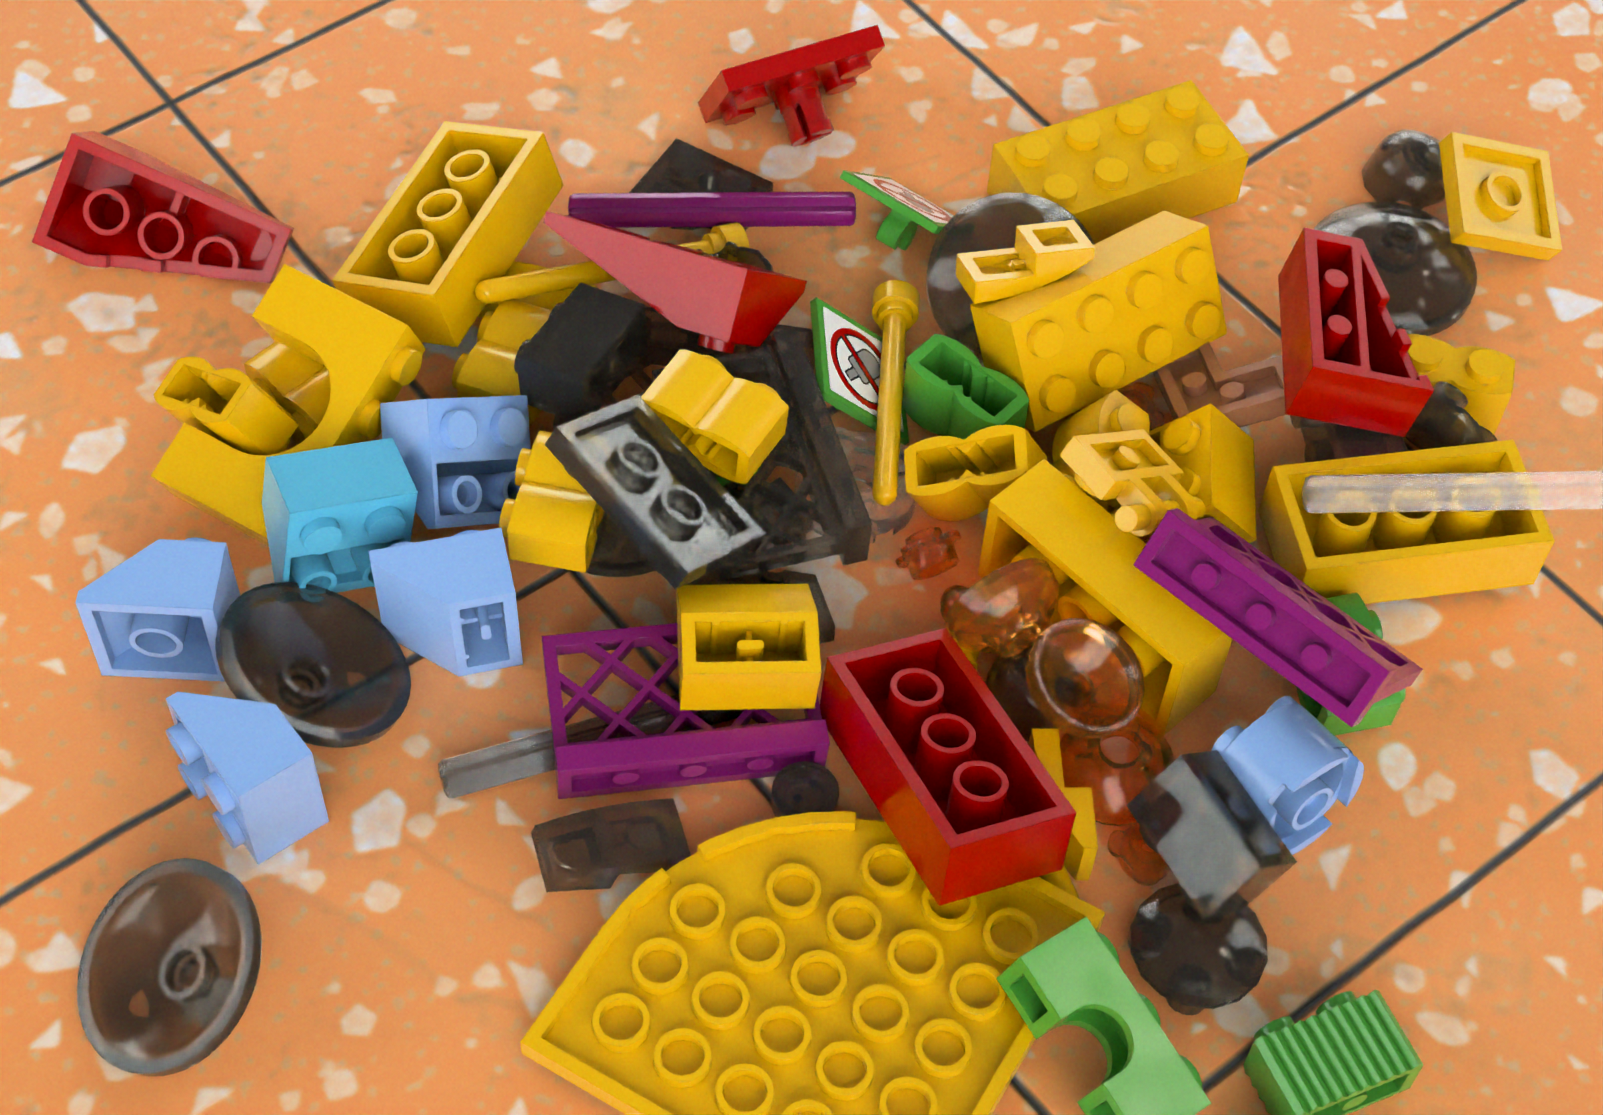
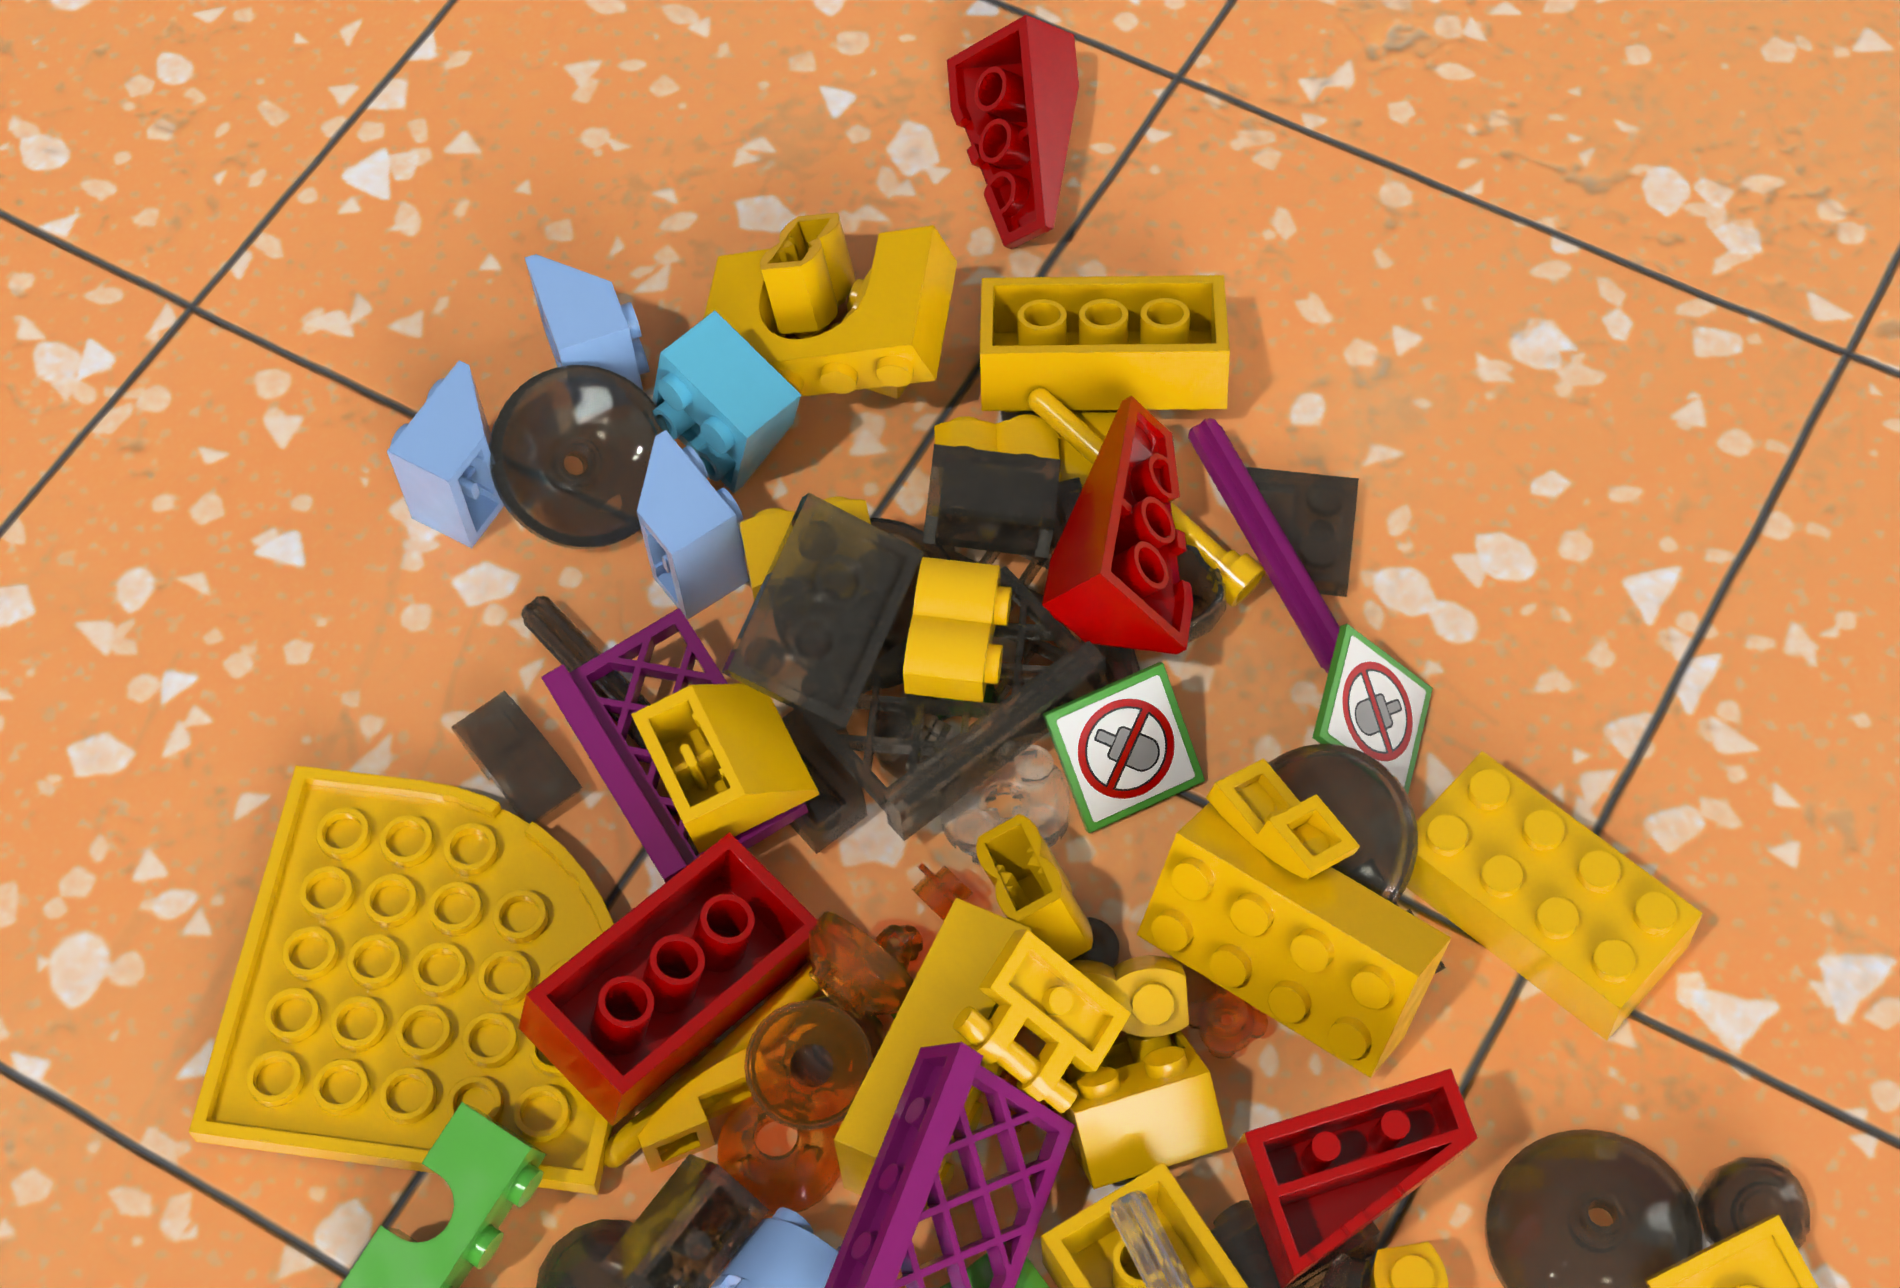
camera: 75 degrees right, 5 degrees up
clear smoke dish [77,858,262,1077] -> none
light blue slope [380,395,531,529] -> none
red plate [698,25,885,146] -> none
clear smoke tile [771,761,839,817] -> none
yellow piece [872,280,920,506] -> none
bright green brick [902,334,1030,439] -> none
nougat plate [1152,341,1287,428] -> none

